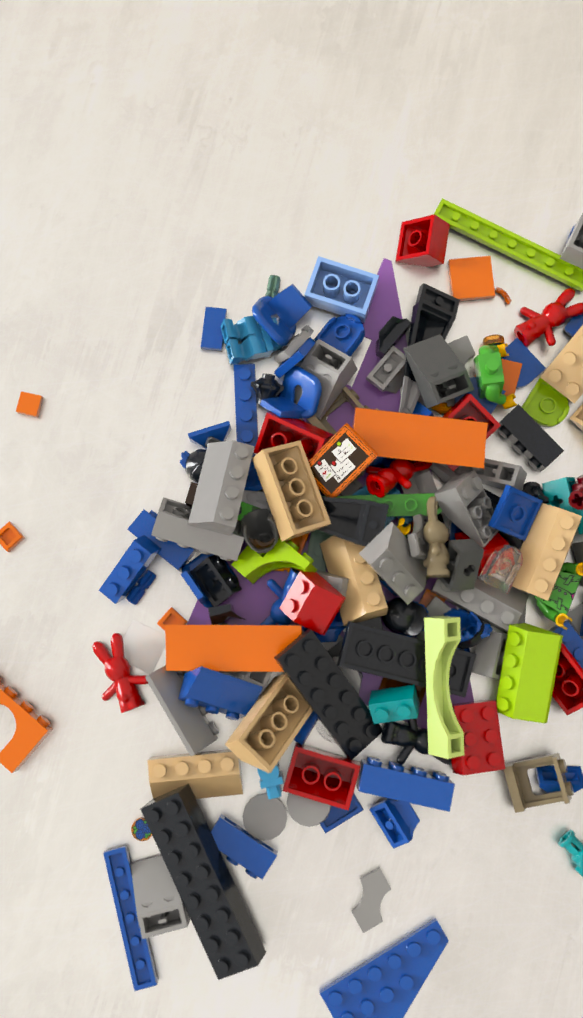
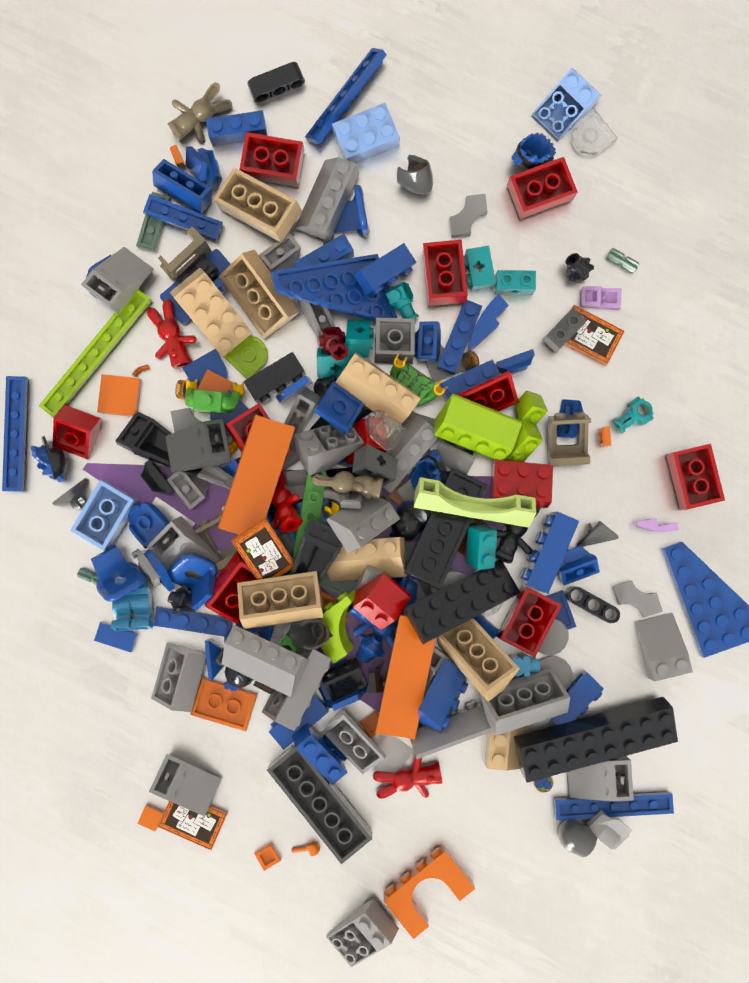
camera: 80 degrees left, 5 degrees up
none -> blue plate [2,376,28,492]
none -> hair [31,436,68,482]
none -> dark grey piece [52,478,88,510]
none -> light grey slope [149,754,221,817]
none -> light grey slope [151,642,206,712]
none -> tile [158,801,228,850]
none -> orange tile [190,677,258,732]
none -> dark grey brick [267,744,373,864]
none -> blue tile [276,376,313,403]
none -> orange hand [291,841,320,857]
none -> light grey slope [322,709,387,774]
none -> blue rock [356,634,385,663]
none -> light grey slope [479,668,570,736]
none -> lime arch [505,390,548,462]
none -> dark grey piece [558,819,597,857]
none -> black beam [565,586,620,623]
none -> dark grey piece [577,521,619,547]
none -> light grey slope [587,810,633,849]
none -> orange tile [598,426,612,448]
none -> lavender slope [633,518,679,532]
none -> light grey slope [635,613,693,681]
none -> red brick [666,443,725,510]

